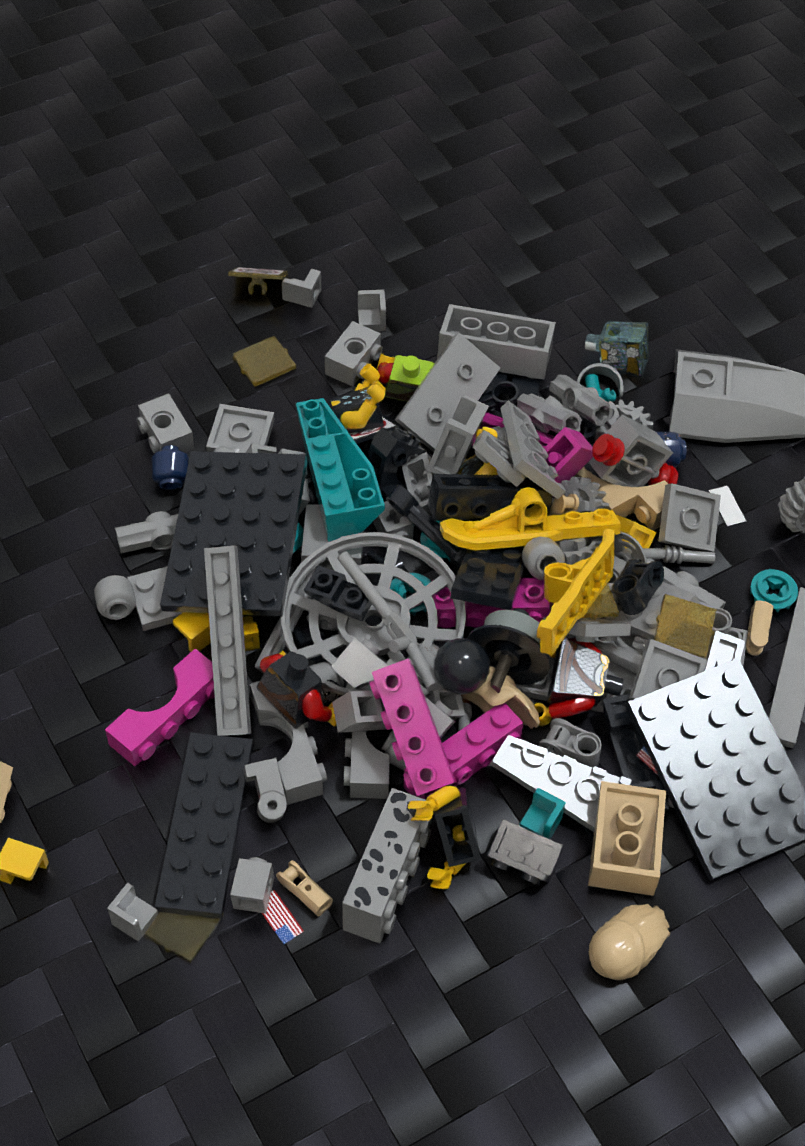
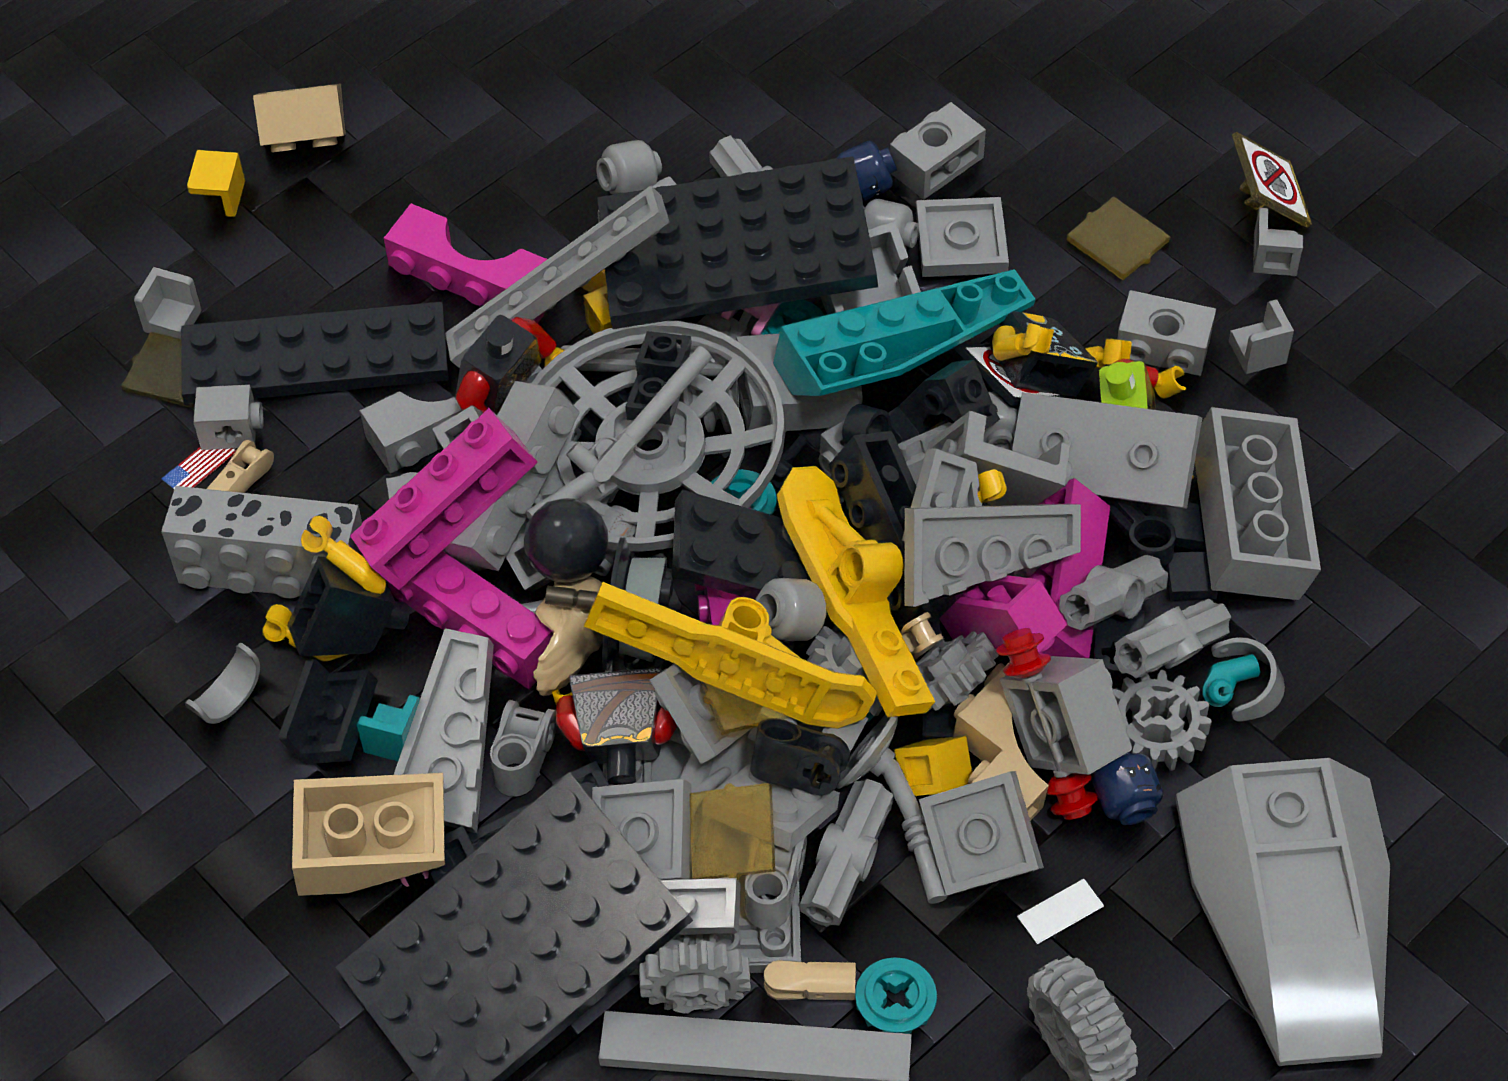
camera: 80 degrees right, 0 degrees up
light grey leg [243,758,287,823] -> none
clear light blue torso [585,321,649,378] -> none
tan hair [589,904,670,980] -> none
none -> light grey helmet [185,643,260,724]
none -> light grey gear [639,940,751,1014]

